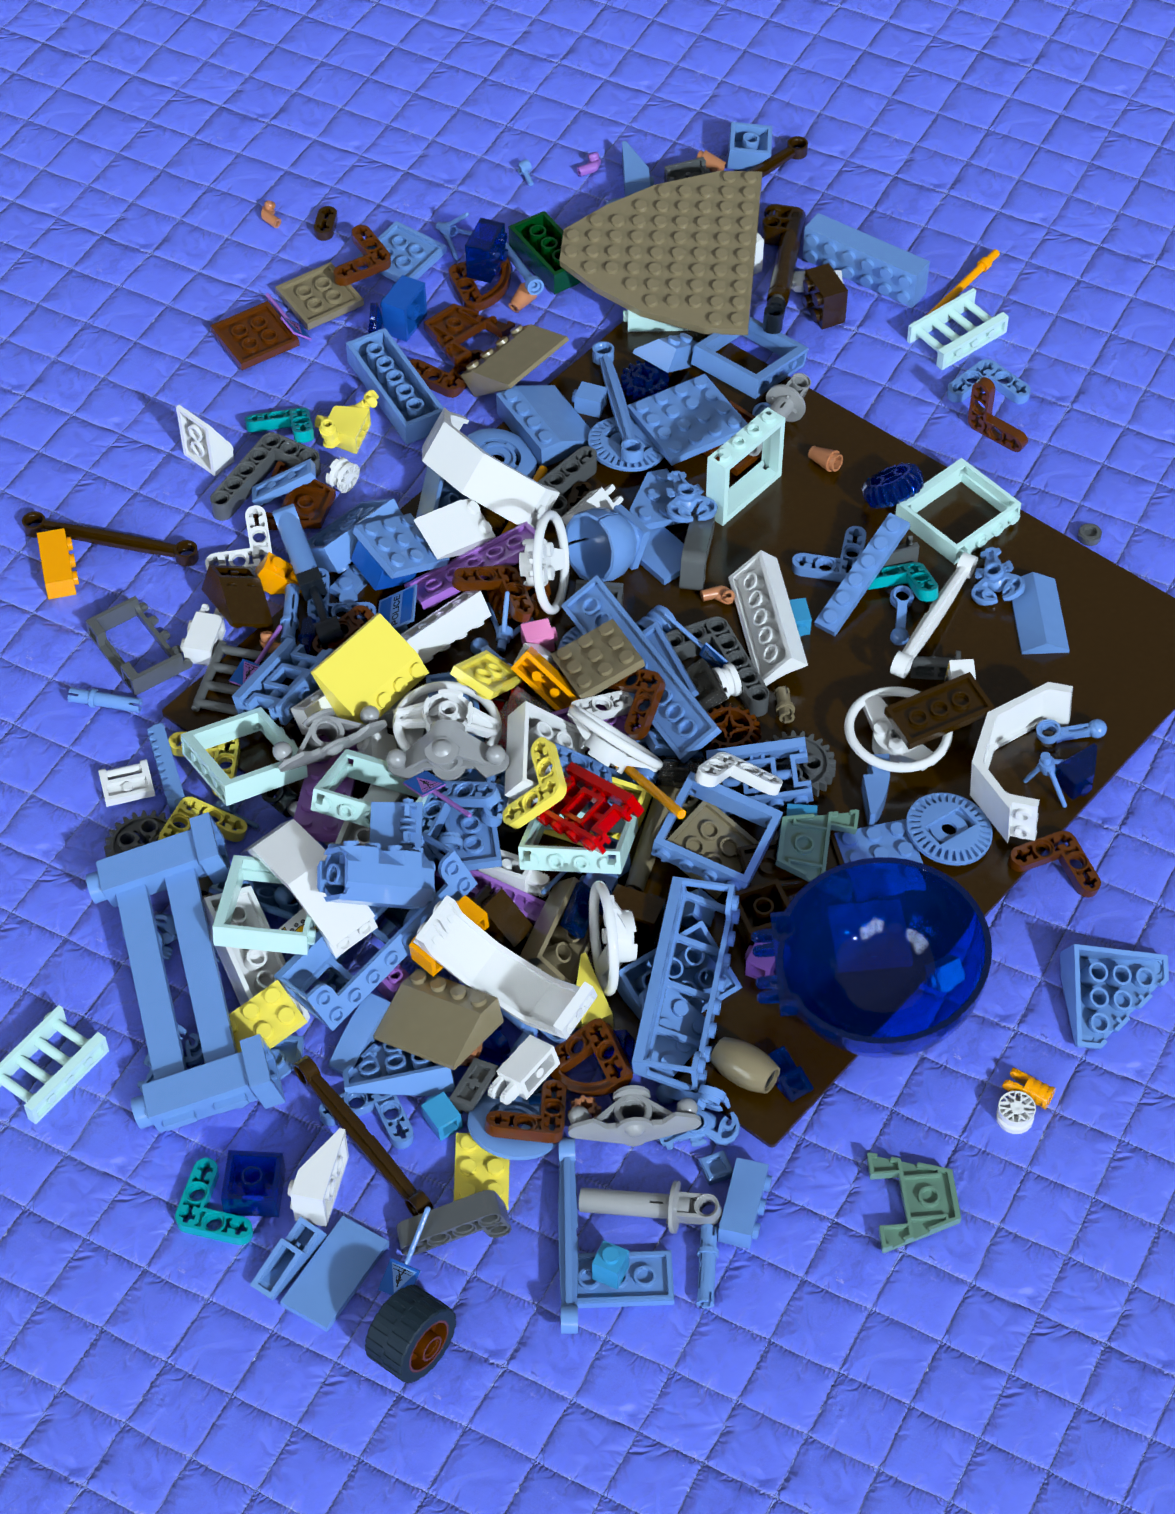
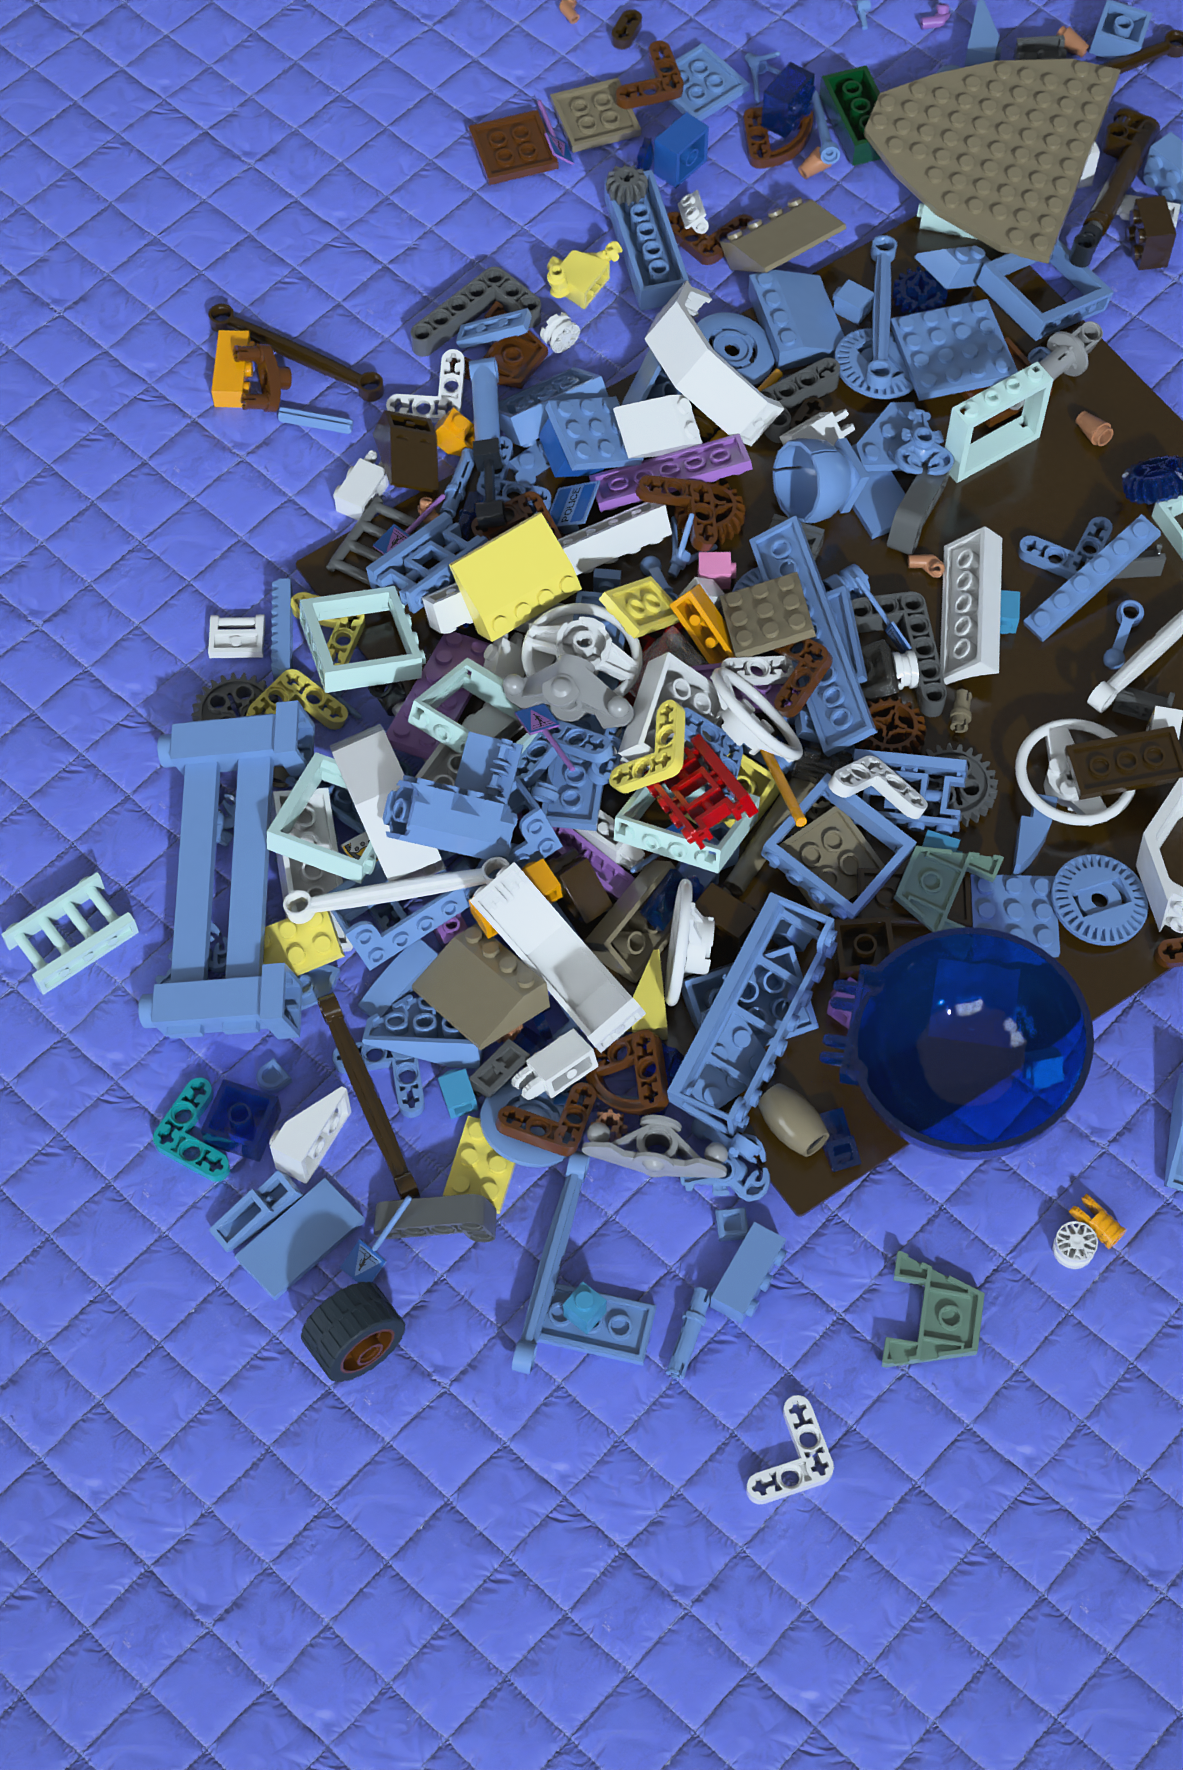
camera: 15 degrees right, 10 degrees up
medium blue pin [68,687,143,713] -> none
dark grey hinge [85,596,193,696] -> none
white slope [176,405,235,476] -> none
teal beam [245,408,314,443] -> none
light grey piece [272,705,387,772] -> none
reddish brown wing [424,304,515,367] -> none
white piece [519,510,569,615] -> none
light grey piece [579,1180,723,1234] -> none
teal beam [868,562,939,602] -> none
none -> reddish brown connector [233,344,292,412]
none -> medium blue tile [256,1058,292,1094]
none -> medium blue axle [278,407,353,434]
none -> white piece [283,857,510,924]
none -> medium blue plate [593,568,621,593]
none -> dark grey gear [606,163,648,206]
none -> white hinge [677,190,709,234]
none -> white beam [746,1395,834,1504]

